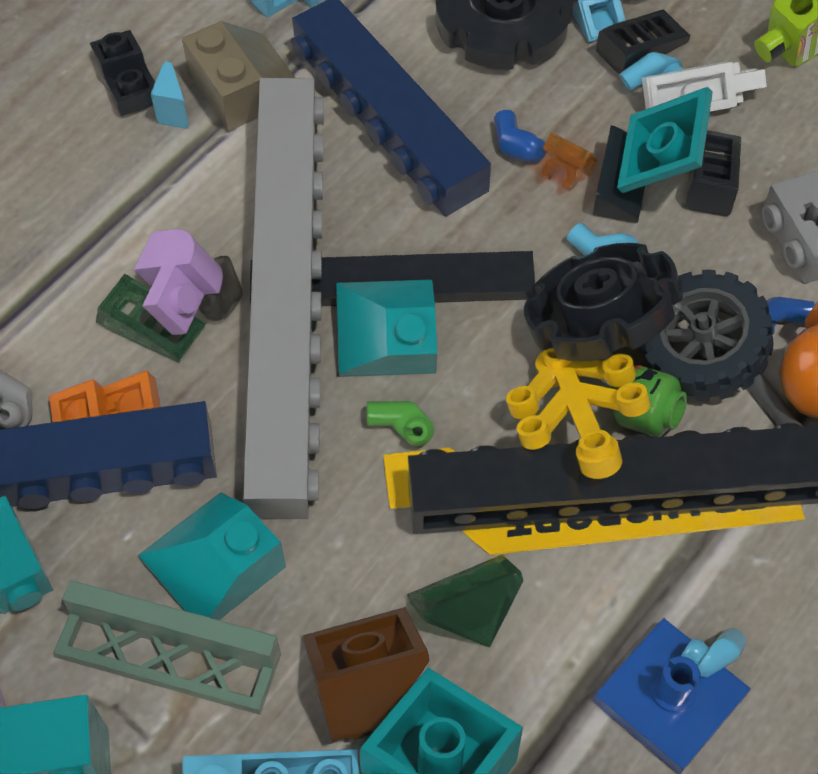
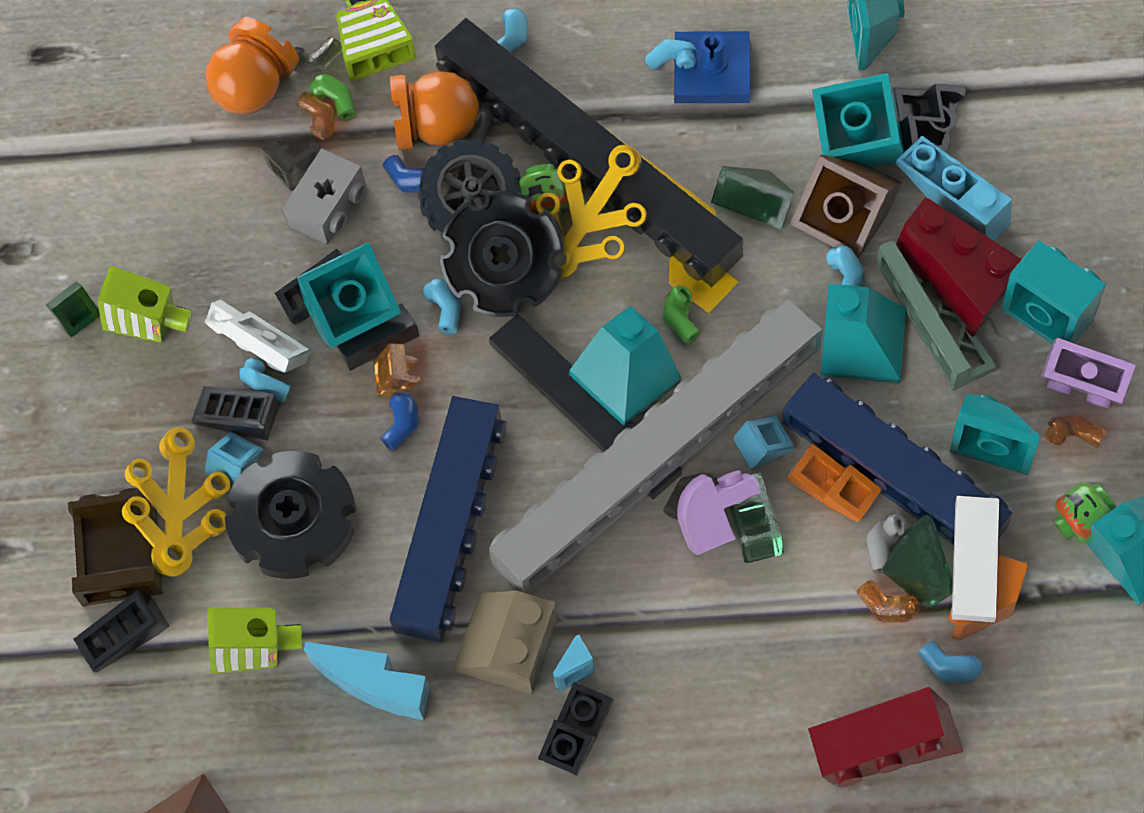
camera: 125 degrees left, 5 degrees up
none -> medium azure slope [734,415,795,469]
none -> medium azure arm [826,245,864,286]
none -> dark red wedge [896,197,1022,338]

